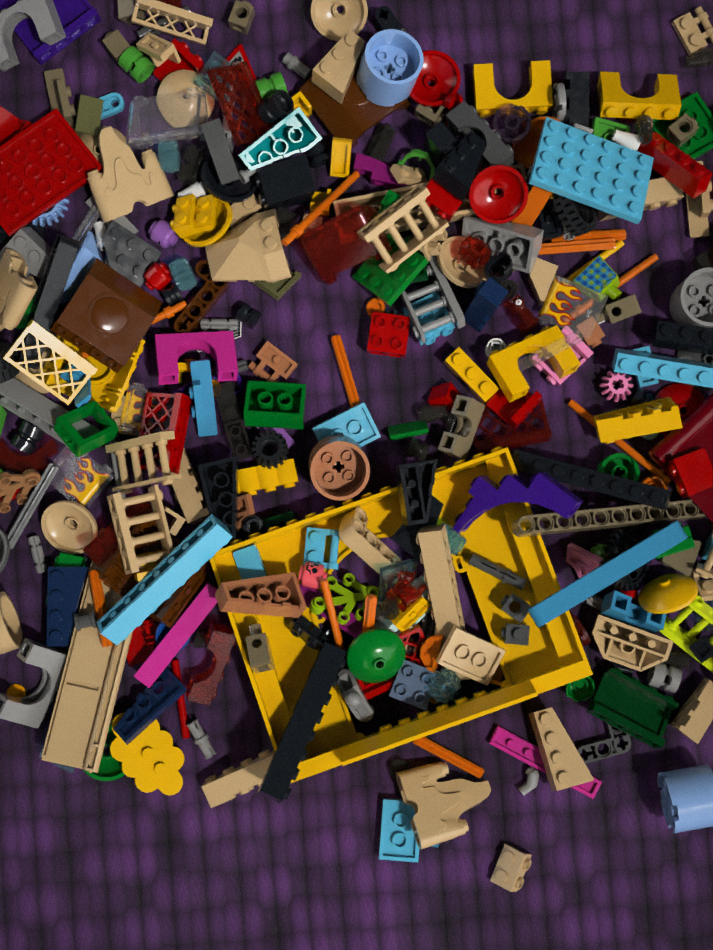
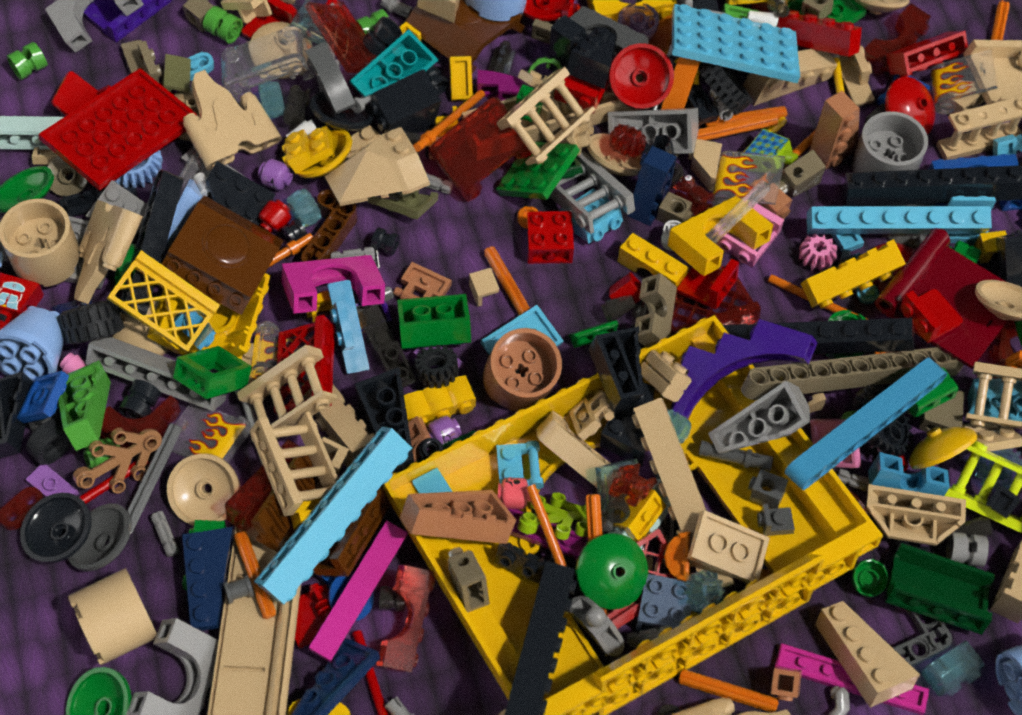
camera: 15 degrees left, 25 degrees down
none -> light grey axle [426,173,453,194]
none -> medium lavender head [427,416,462,445]
none -> tan panel [469,268,499,307]
none -> tan plate [569,389,615,441]
none -> light grey axle [626,625,673,648]
none -> tan brick [641,350,692,402]
none -> dark tan brick [656,192,693,223]
none -> light grey wedge [708,381,810,454]
none -> nougat brick [771,666,802,701]
none -> nougat wedge [809,91,860,170]
none -> yellow bar [831,53,845,94]
none -> clear light blue brick [921,640,985,697]

